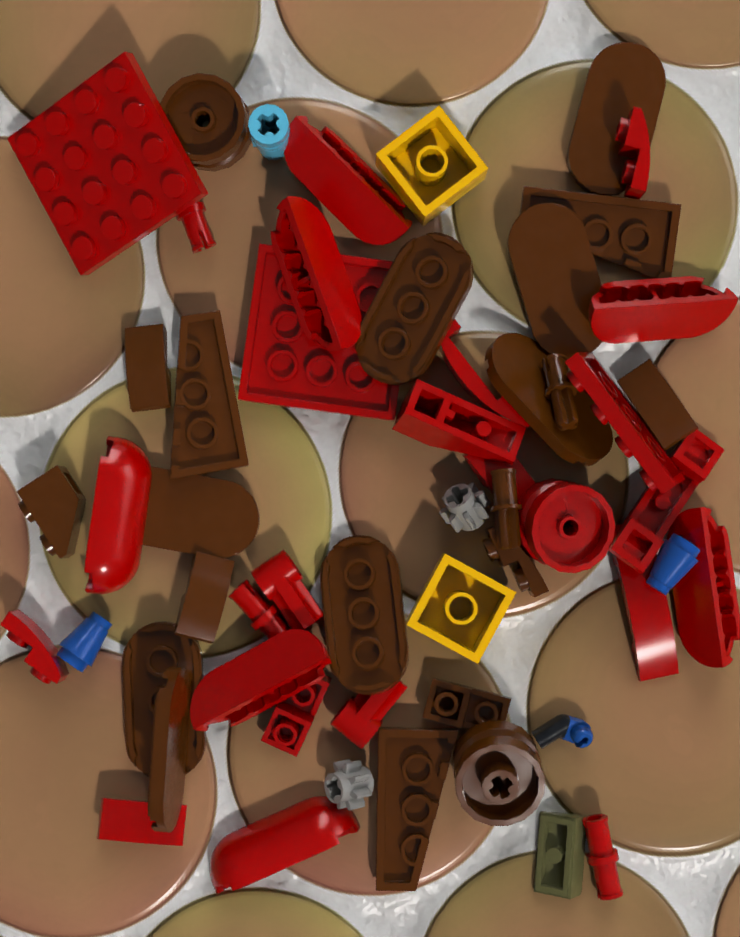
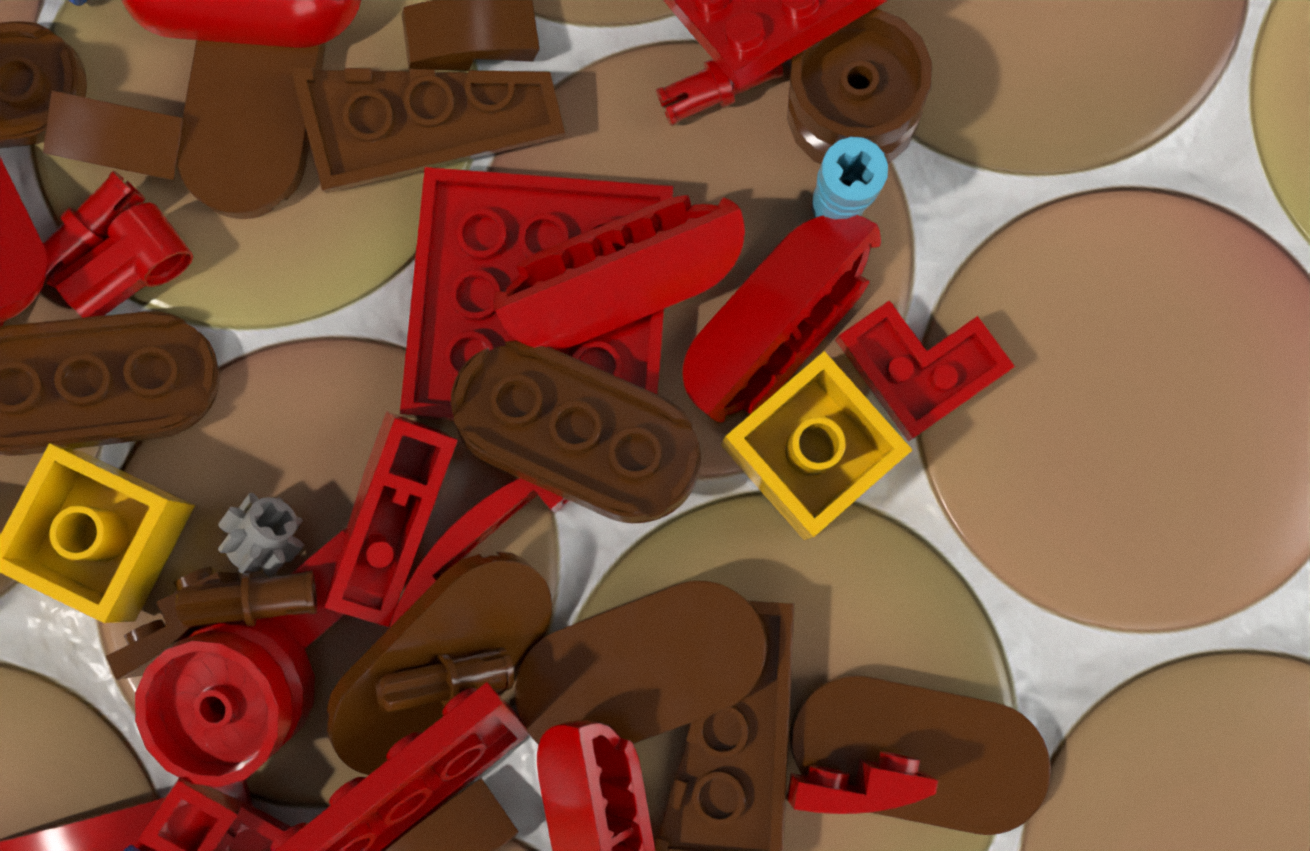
camera: 85 degrees right, 5 degrees down
none -> red plate [835,300,1015,441]

